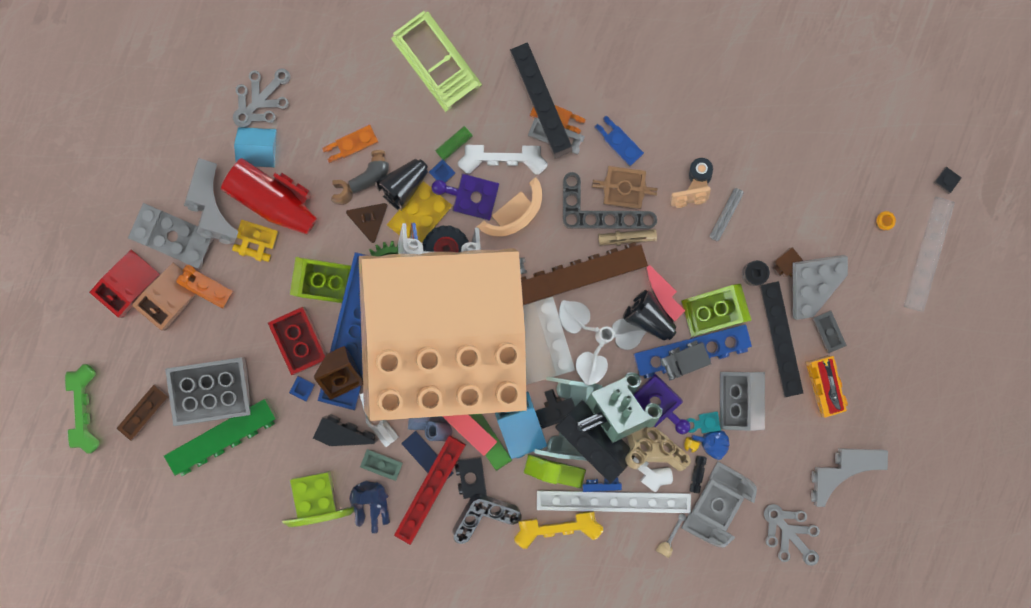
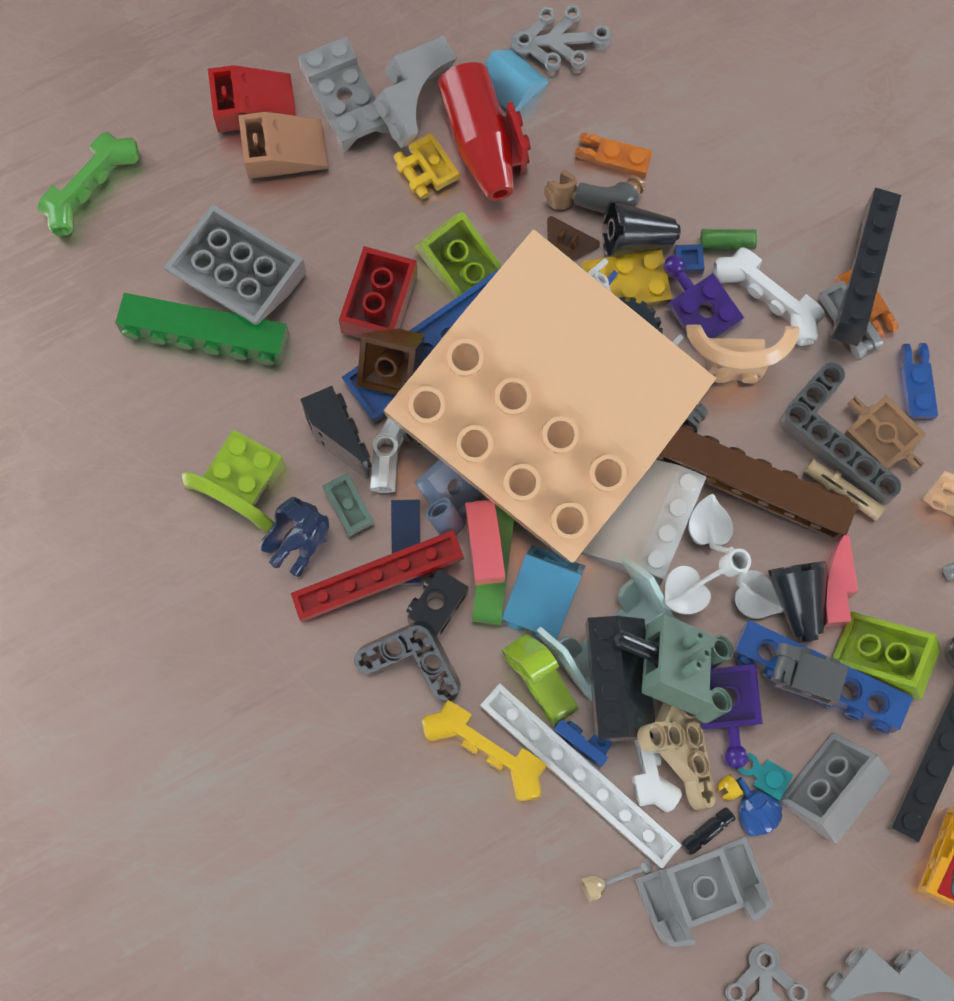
camera: 40 degrees right, 15 degrees down
reddish brown plate [116,384,169,441] -> none
orange plate [176,265,233,309] -> none
blue tile [289,376,315,402] -> none
yellowish green piece [391,11,482,112] -> none
black hinge [535,389,575,429] -> none

